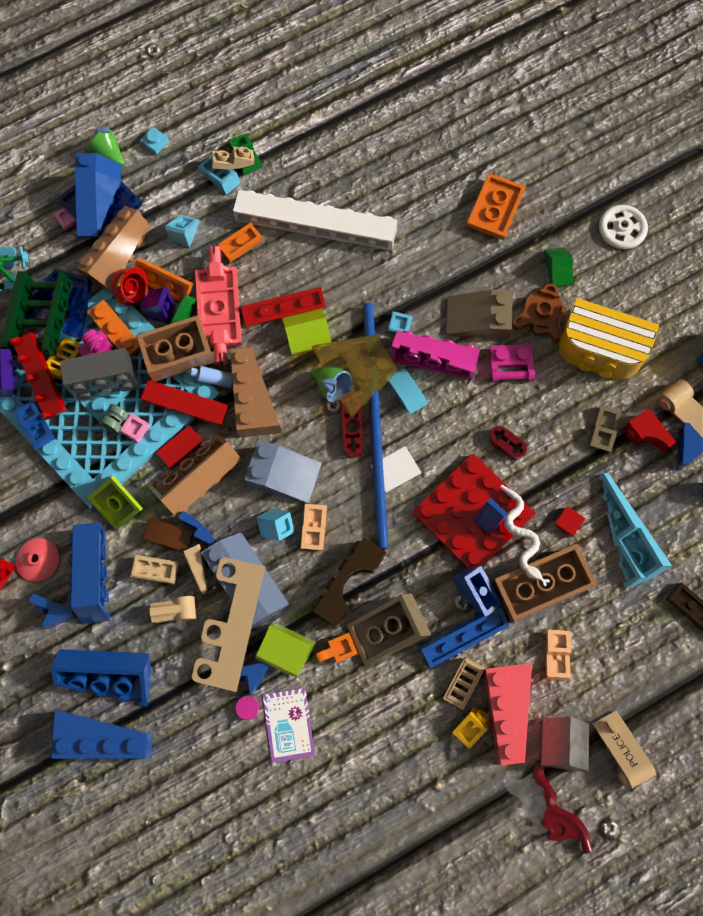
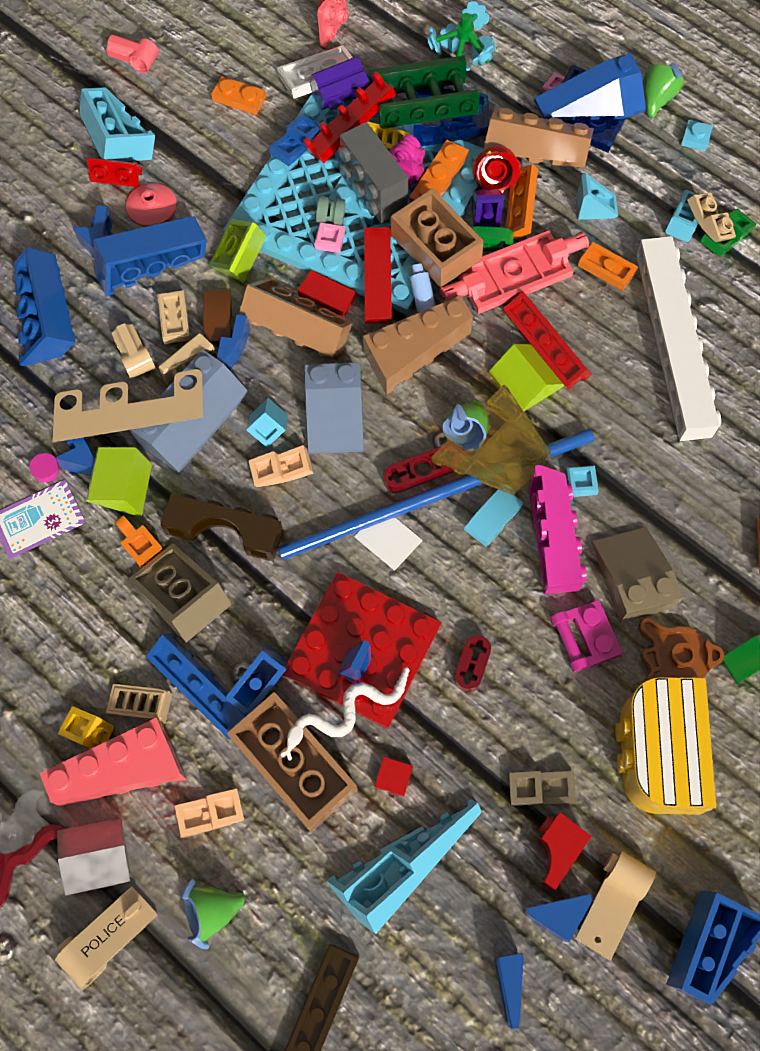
camera: 70 degrees right, 5 degrees down
none -> bright green hat [179,878,245,949]

